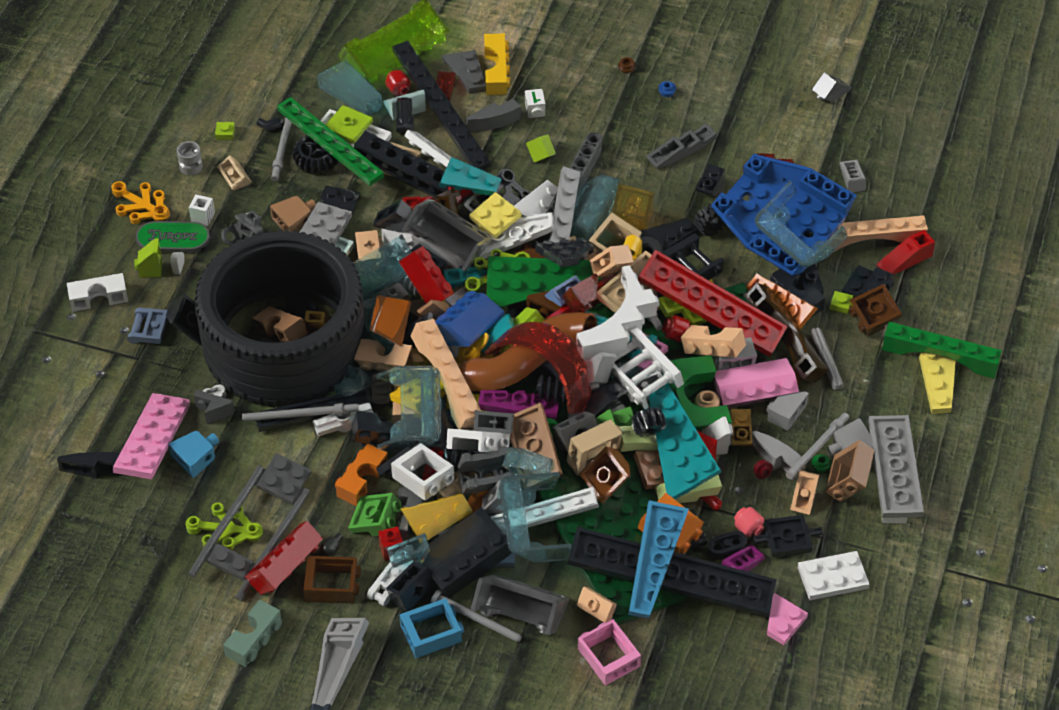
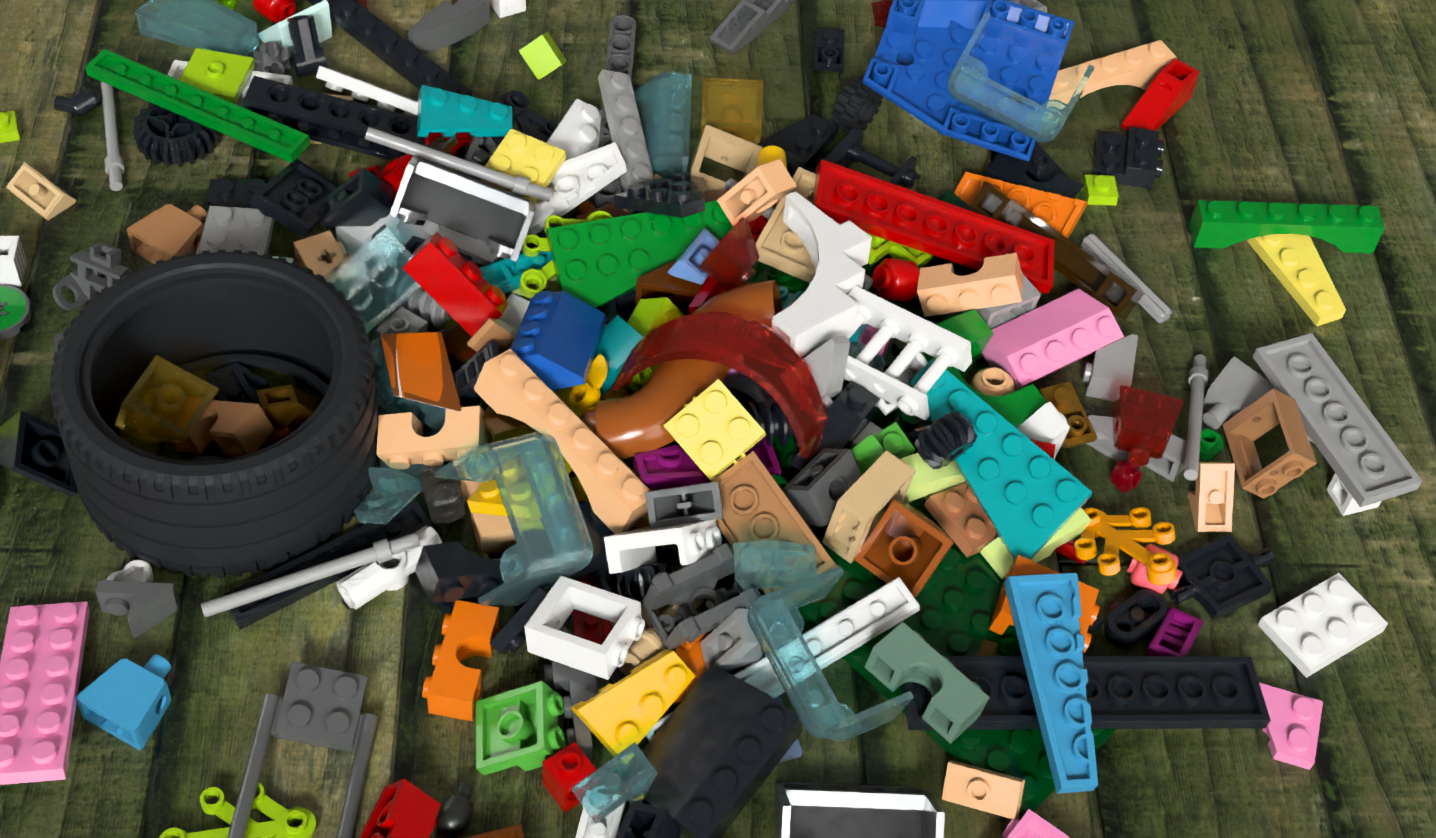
camera: 25 degrees left, 0 degrees up
reddish brown plate [848,284,902,336] -> none
none -> clear yellow slope [115,355,219,443]
none -> black plate [250,159,340,238]
none -> dark grey gear [253,41,291,75]
none -> light grey bar [365,127,553,202]
none -> light yellow plate [663,379,766,481]
none -> sand green arch [865,622,990,744]
none -> light orange plant [1074,507,1176,585]
none -> clear red torso [1112,385,1184,466]

